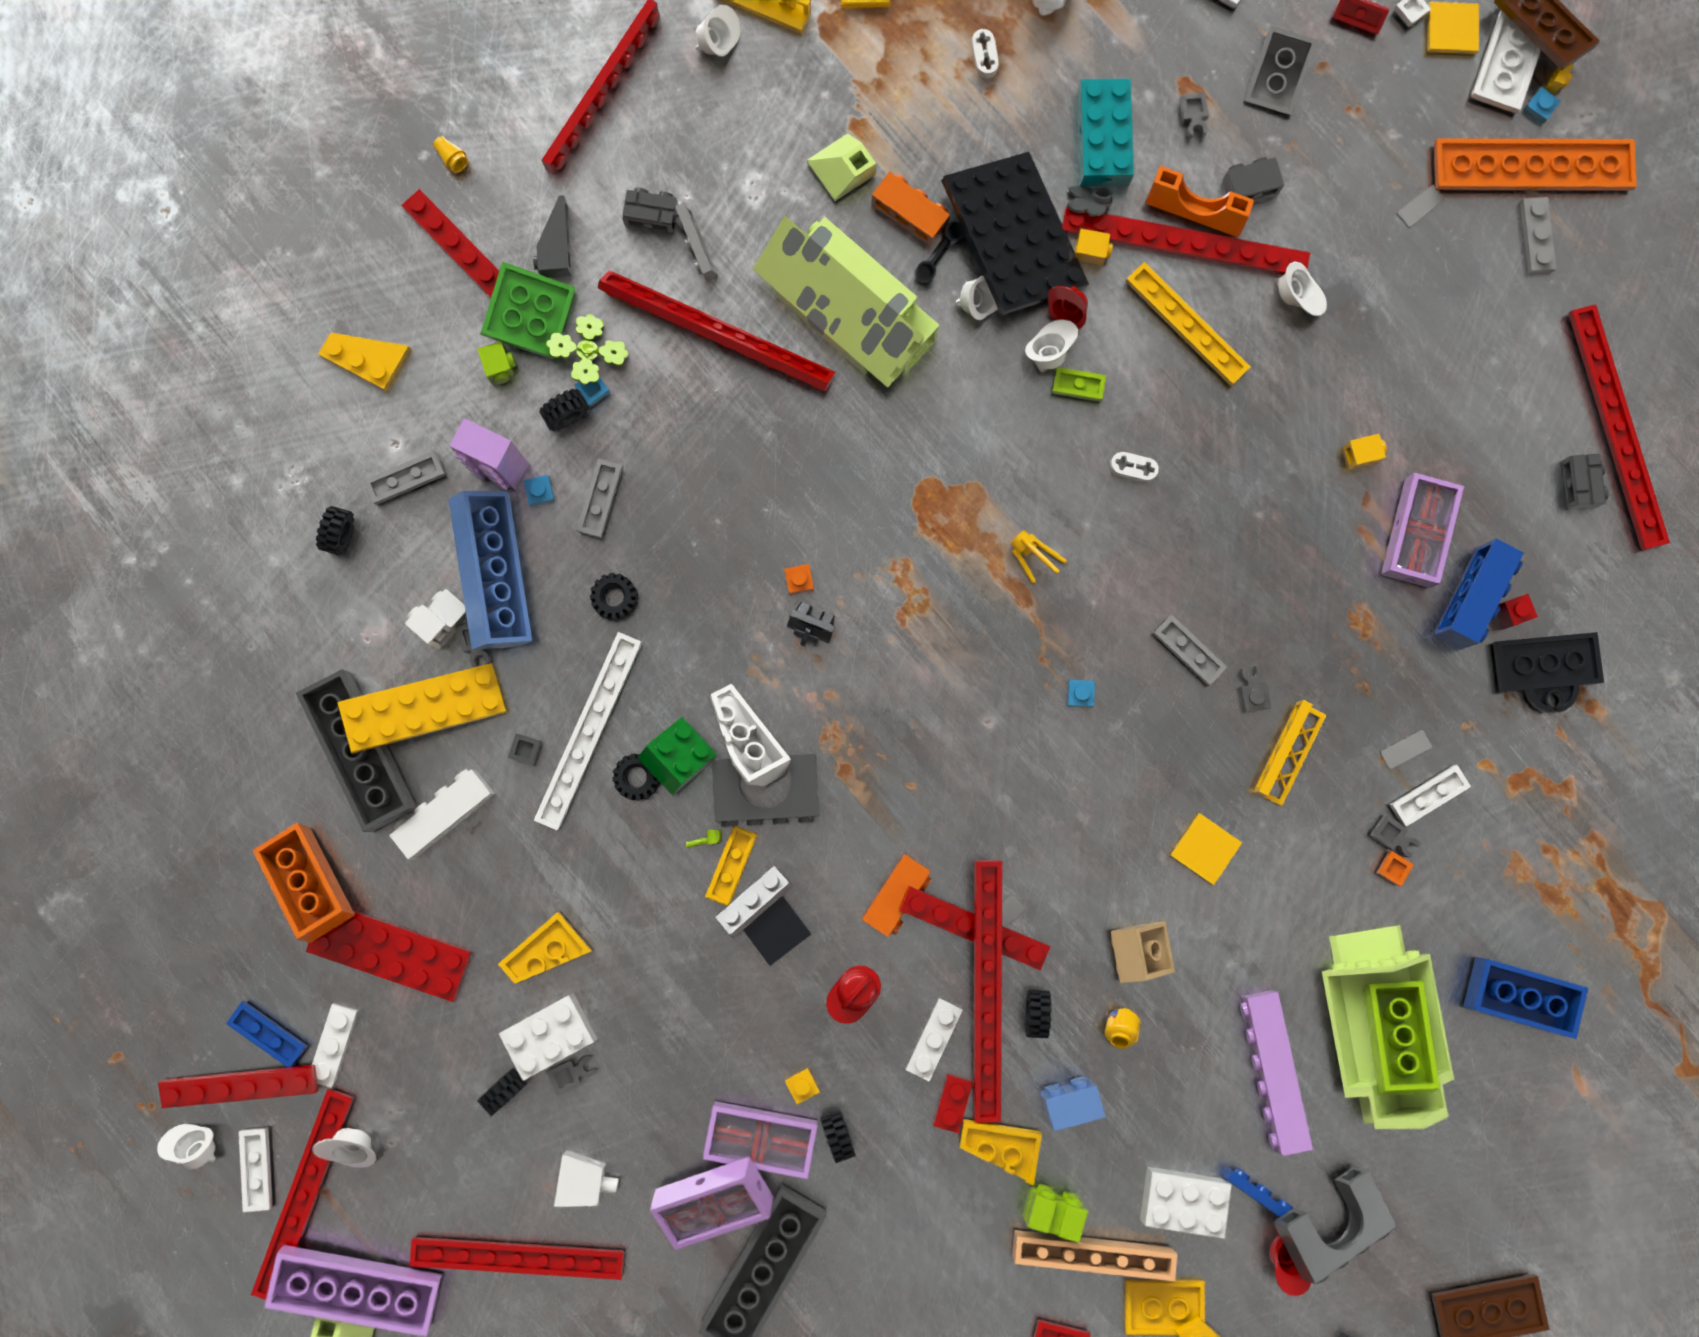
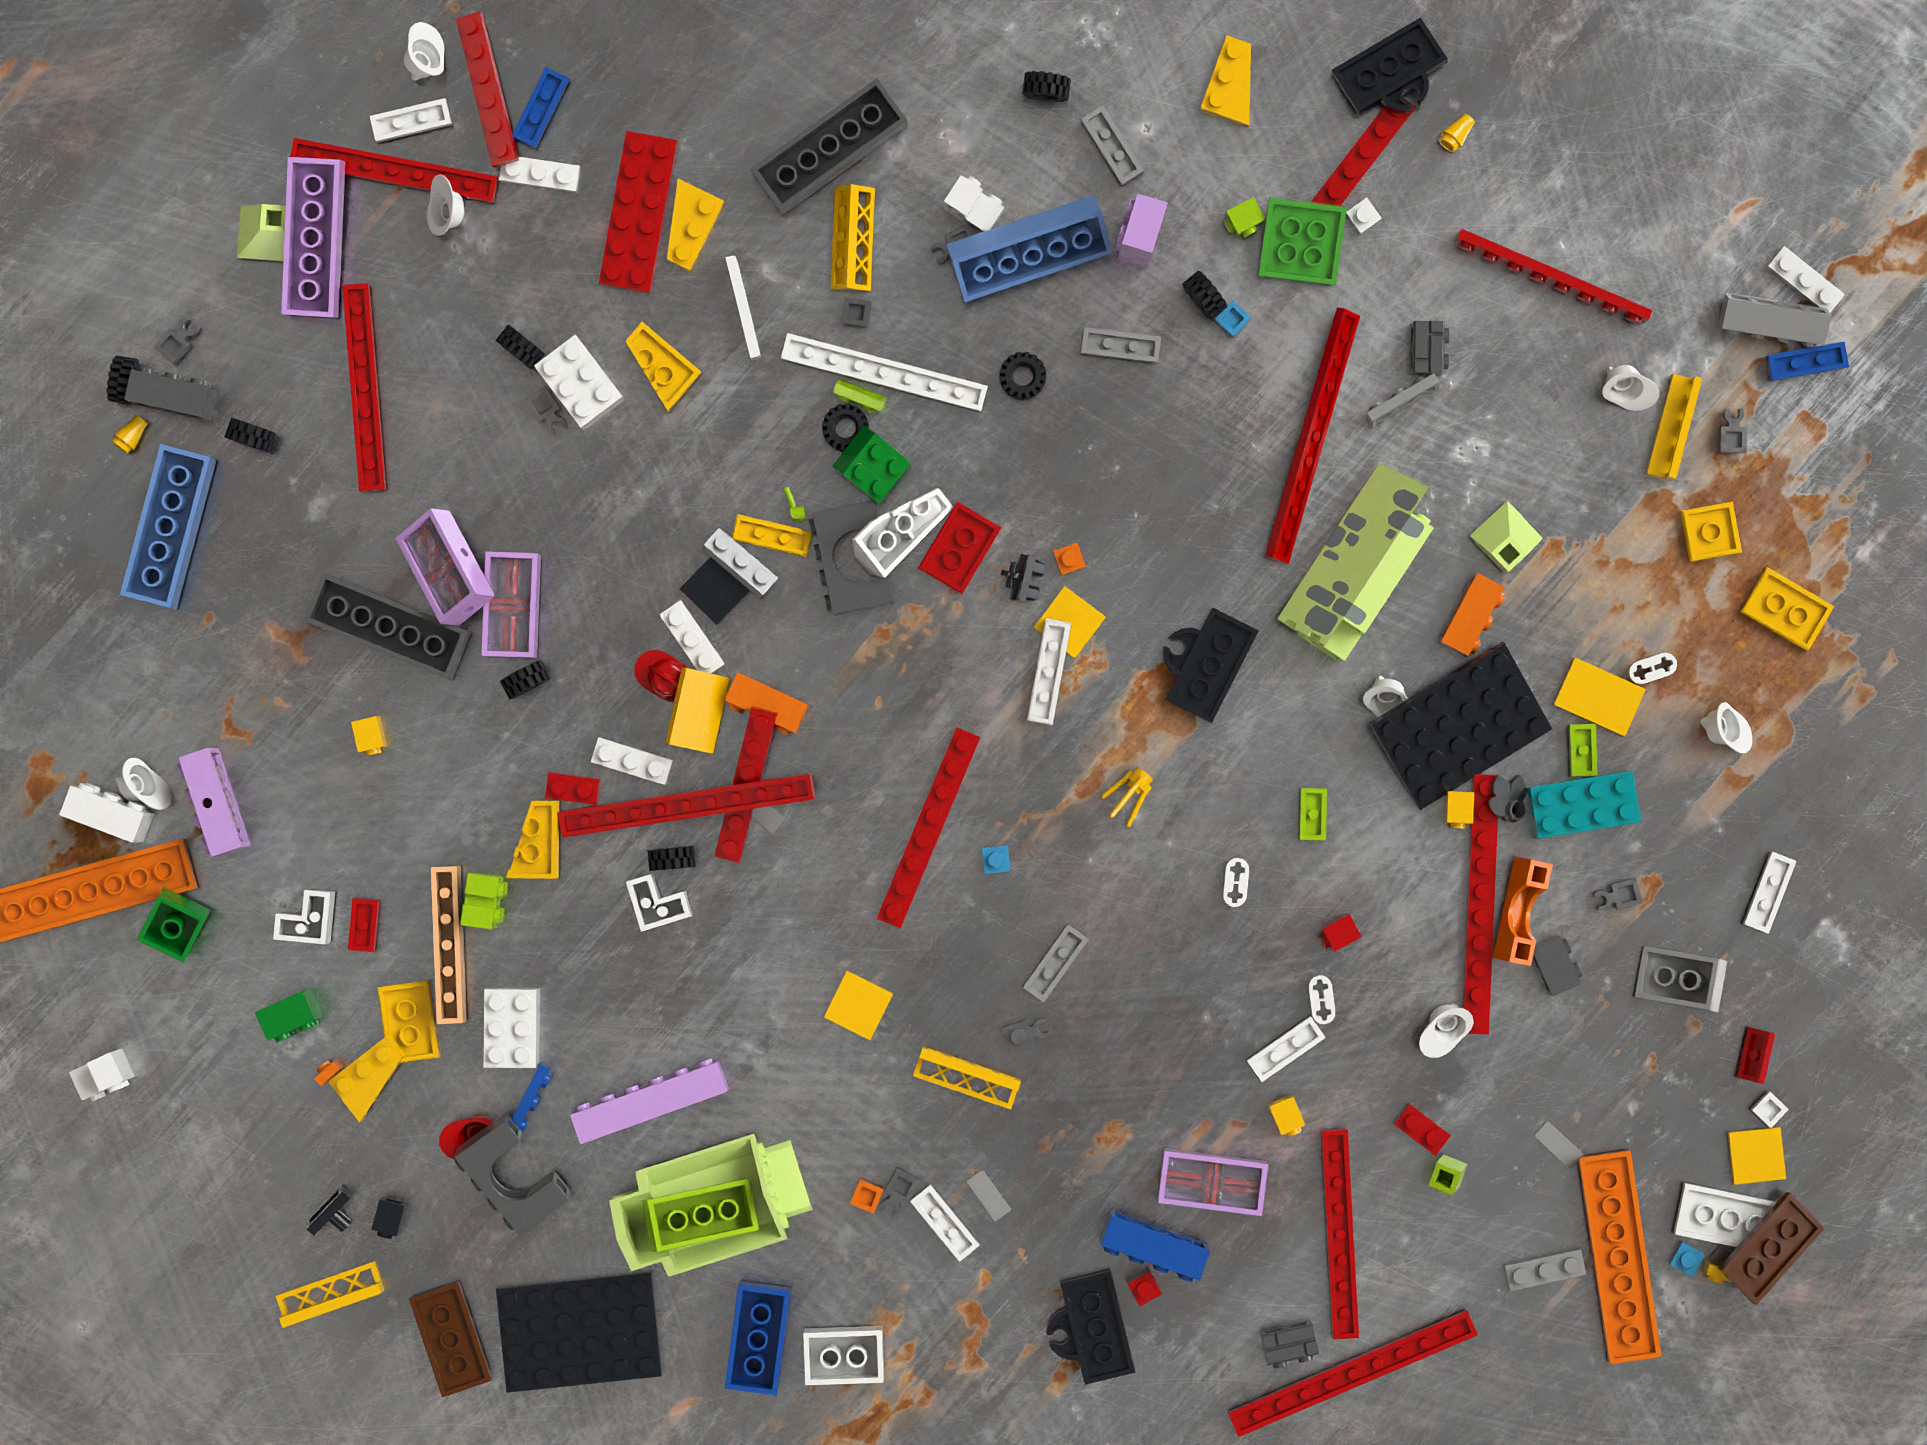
camera: 85 degrees right, 5 degrees up
orange brick [252,822,355,943] -> none
yellow plate [337,663,506,754] -> none
white brick [389,769,495,860] -> none
dark azure plate [523,475,555,507] -> none
dark grey slope [533,195,572,278] -> none
plant [546,314,628,385] -> none
white torso [554,1151,619,1207] -> none
yellow plate [785,1068,820,1104] -> none
black bar [914,221,964,283] -> none
white piece [1025,320,1078,373] -> none
medium blue brick [1040,1076,1106,1132] -> none
red piece [1048,286,1088,329] -> none
yellow head [1105,1008,1141,1049] -> none
tan slope [1111,921,1175,983] -> none
yellow plate [1125,262,1251,386] -> none
none -> yellow brick [351,716,387,756]
none -> black plate [496,1271,662,1393]
none -> white brick [626,874,693,932]
none -> white plate [659,600,725,674]
none -> yellow tile [665,667,730,754]
none -> yellow wing [667,179,725,272]
none -> white tile [725,255,761,361]
none -> white brick [803,1326,884,1385]
none -> yellow fence [830,184,875,292]
none -> lime plate [833,379,888,413]
none -> red plate [876,727,980,928]
none -> red tile [918,501,1002,594]
none -> white tile [1027,618,1071,725]
none -> yellow tile [1034,586,1106,658]
none -> black plate [1163,607,1259,723]
none -> white plate [1246,1016,1326,1082]
none -> white beam [1308,975,1335,1024]
none -> red brick [1319,913,1362,952]
none -> red plate [1321,1129,1359,1339]
none -> black plate [1332,17,1448,115]
none -> white plate [1346,197,1382,234]
none -> red plate [1393,1103,1451,1156]
none -> lime brick [1428,1154,1468,1196]
none -> yellow tile [1553,658,1646,737]
none -> lime plate [1568,724,1598,777]

